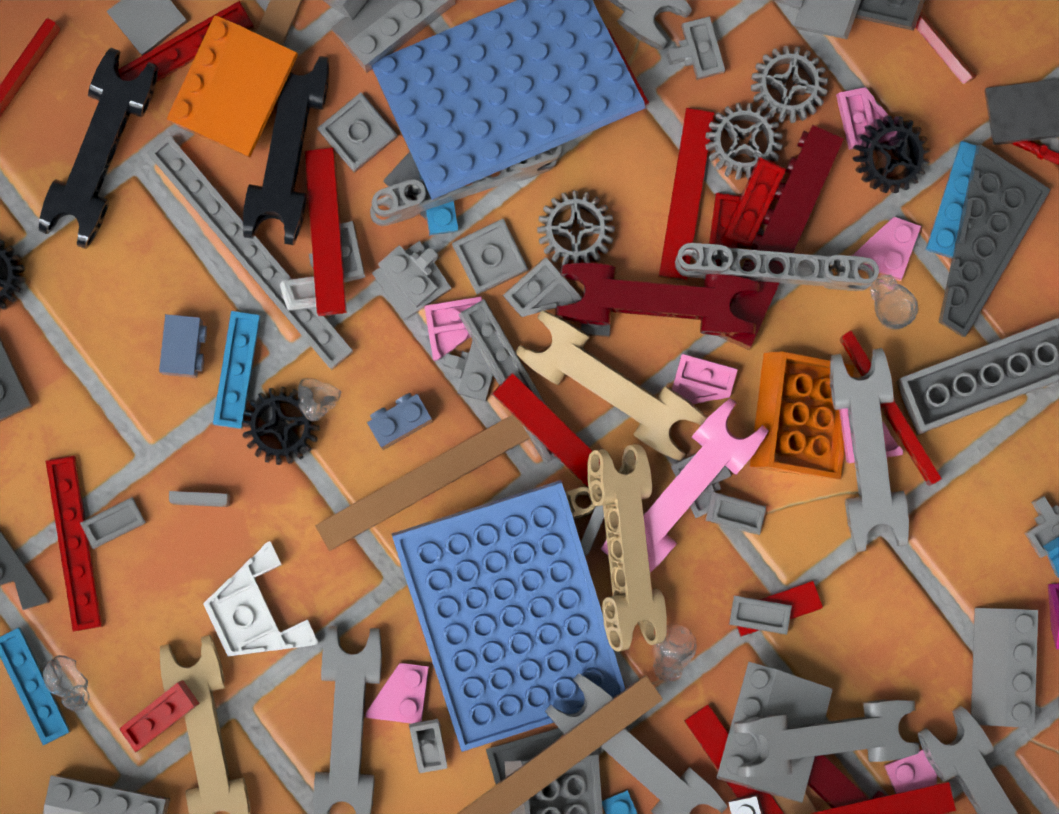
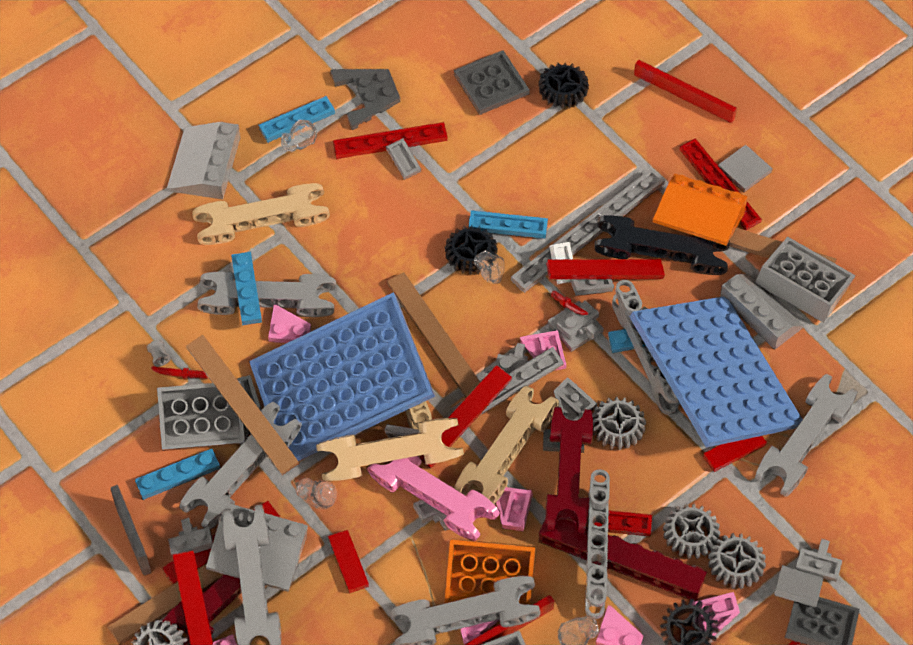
camera: 85 degrees right, 25 degrees down
black piece [38,48,158,249] -> none
red plate [119,680,200,753] -> none
sand blue brick [159,314,207,378] -> none
light grey tile [169,491,231,507] -> none
white wing [203,541,319,656] -> none
light grey tile [317,92,398,173] -> none
sand blue brick [367,393,433,450] -> none
light grey slope [409,719,448,773] -> none
light grey tile [452,219,528,295] -> none
red tile [658,108,714,281] -> none
light grey hinge [667,16,725,80] -> none
light grey tile [706,492,766,535] -> none
red tile [723,157,786,248] -> none
light grey tile [729,596,792,635] -> none
none -> dark azure plate [231,252,262,325]
none -> red piece [551,290,588,315]

